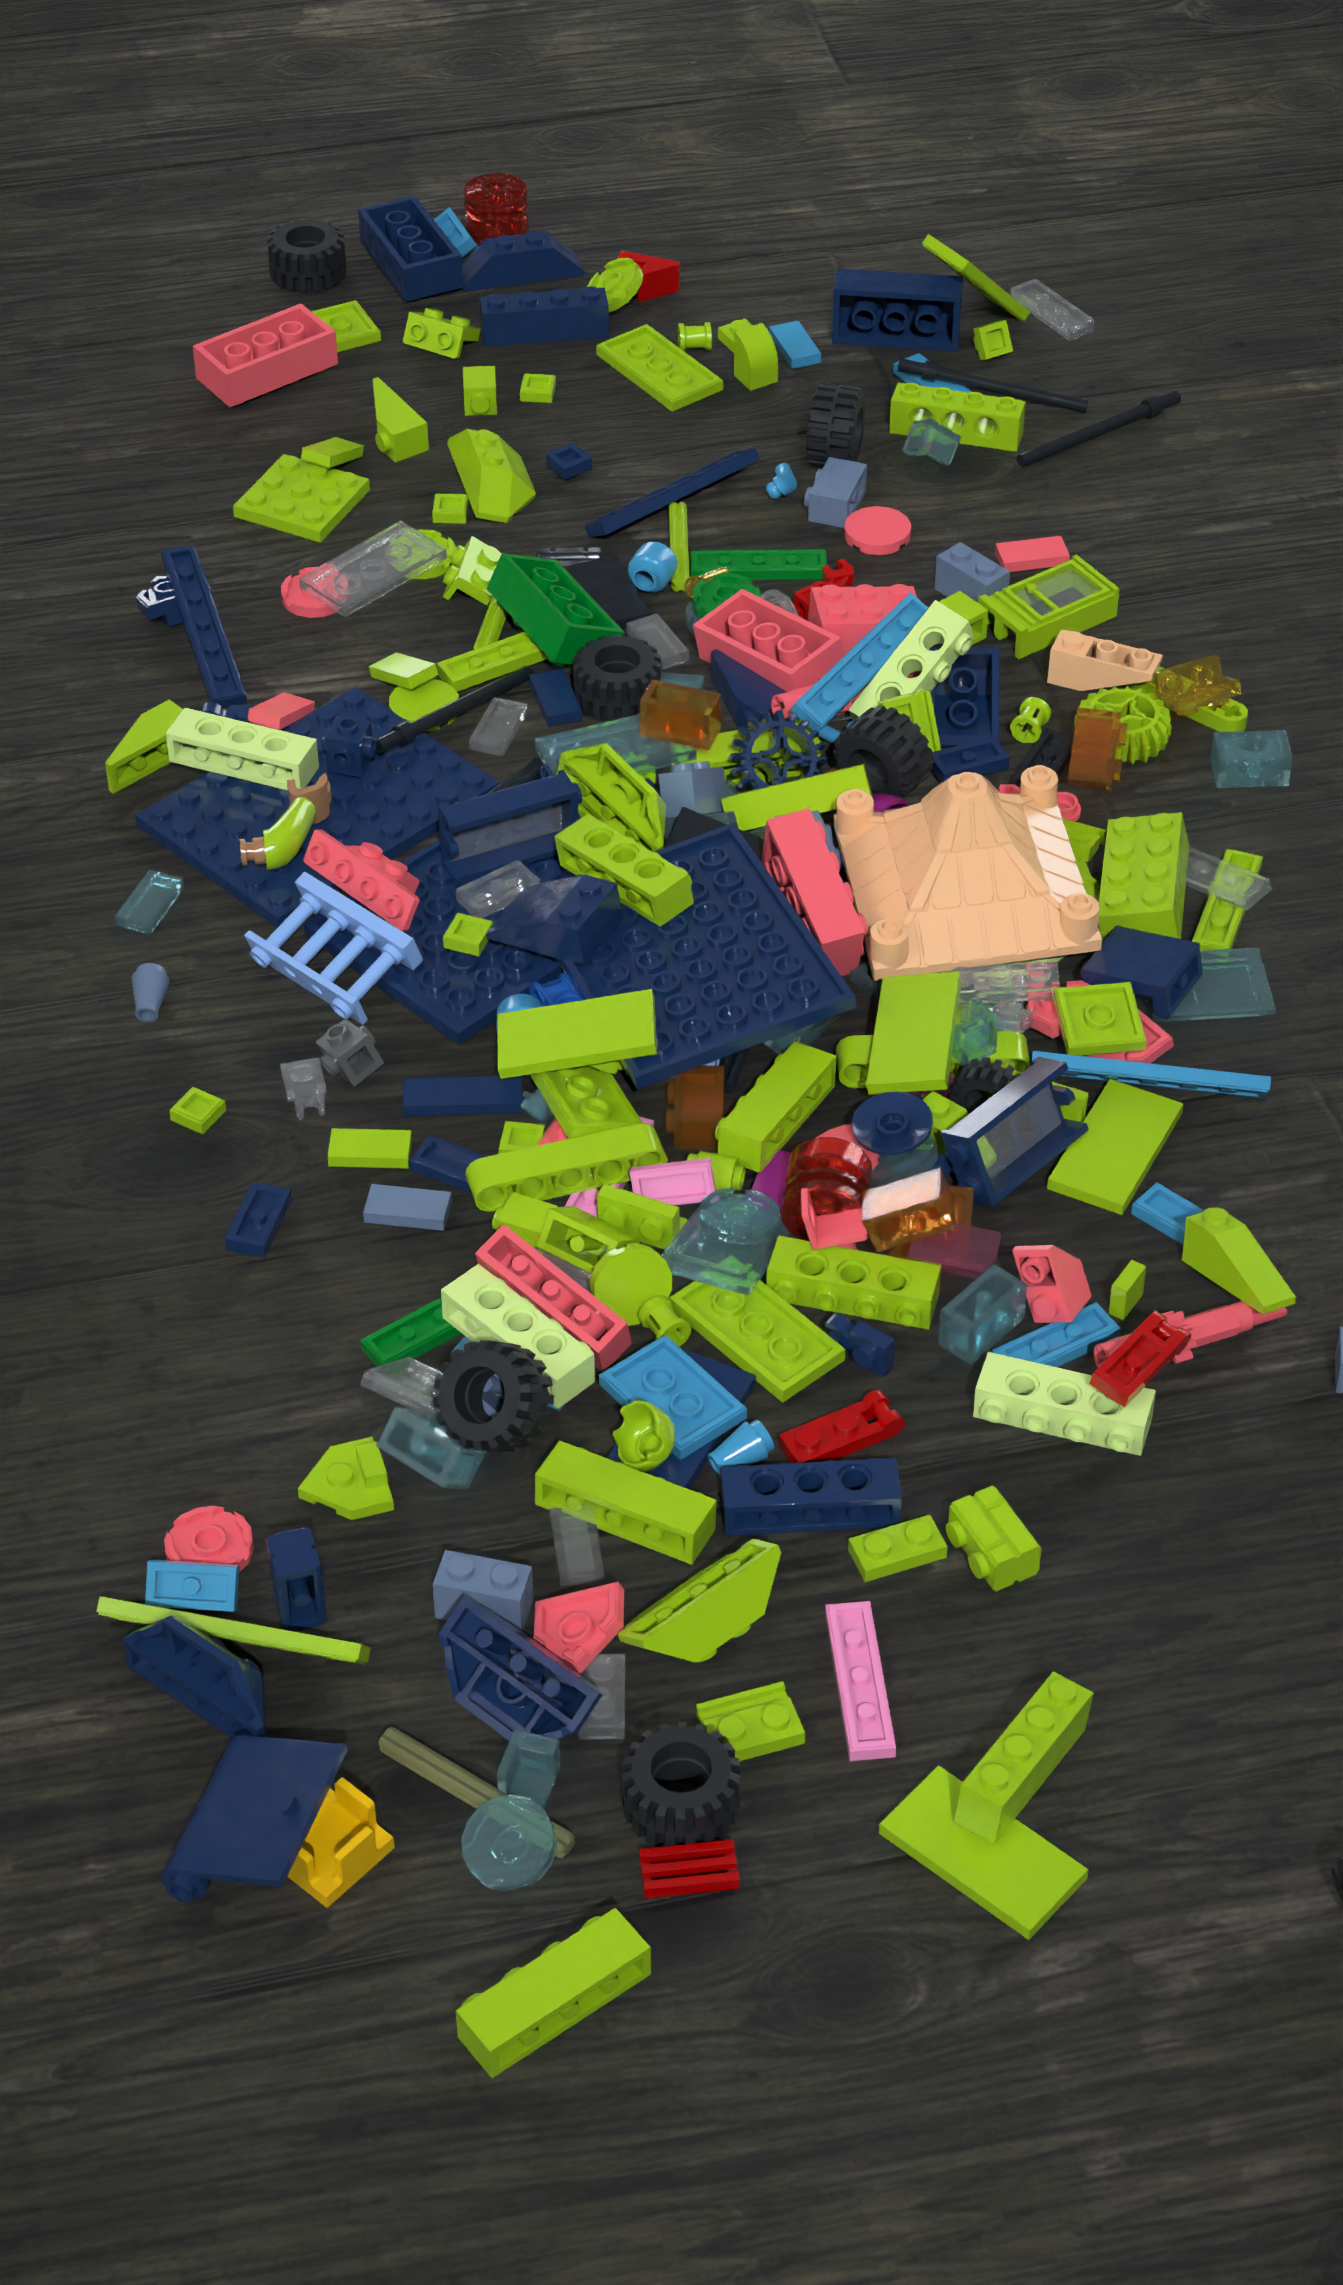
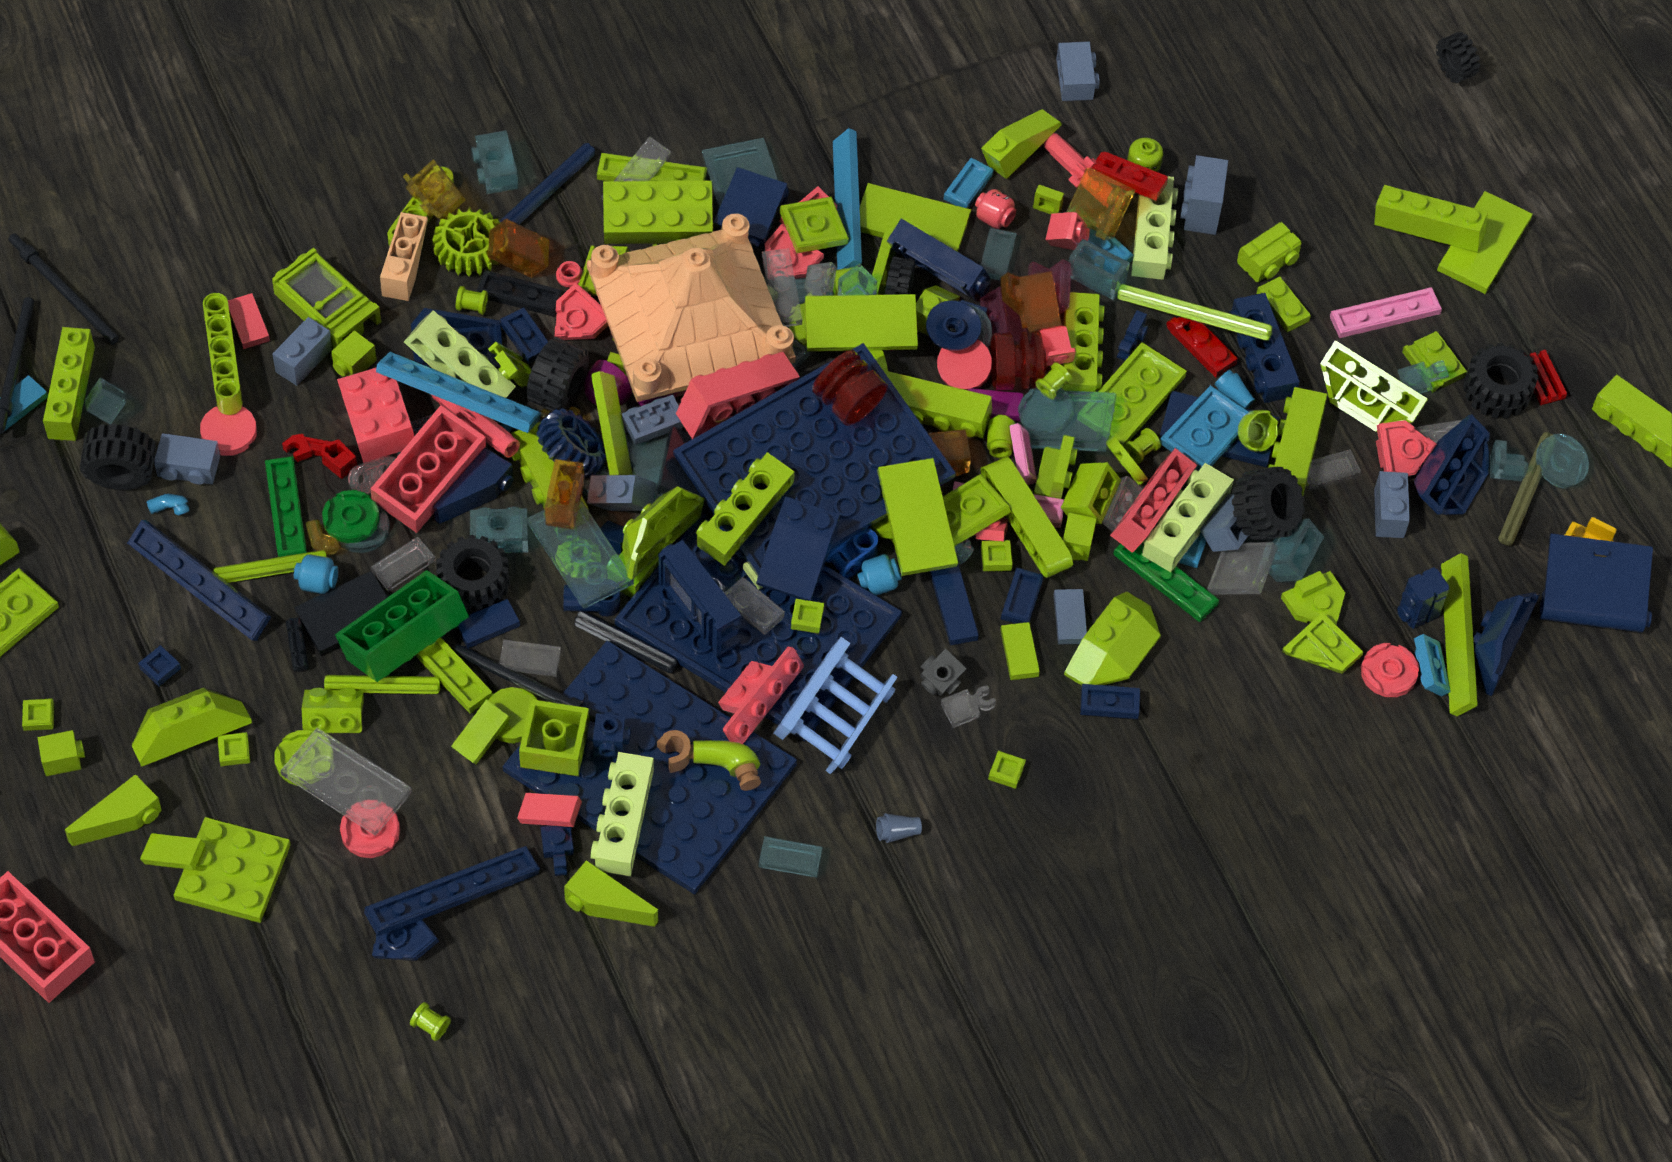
camera: 105 degrees left, 15 degrees up
none -> lime beam [203,293,243,415]
none -> lime bush [410,1002,451,1041]
none -> dark blue axle [499,143,595,234]
none -> lime brick [519,699,589,776]
none -> clear red wheel [812,350,888,426]
none -> coral head [975,189,1017,229]
none -> clear light blue tile [981,228,1016,282]
none -> lime bush [1035,362,1072,400]
none -> lime wedge [1064,591,1160,686]
none -> clear yellow bracket [1066,168,1135,240]
none -> lime axle [1117,284,1272,341]
none -> lime head [1127,138,1163,172]
none -> sand blue brick [1180,155,1228,235]
none -> lime wing [1283,612,1363,674]
none -> clear light blue plate [1397,360,1449,394]

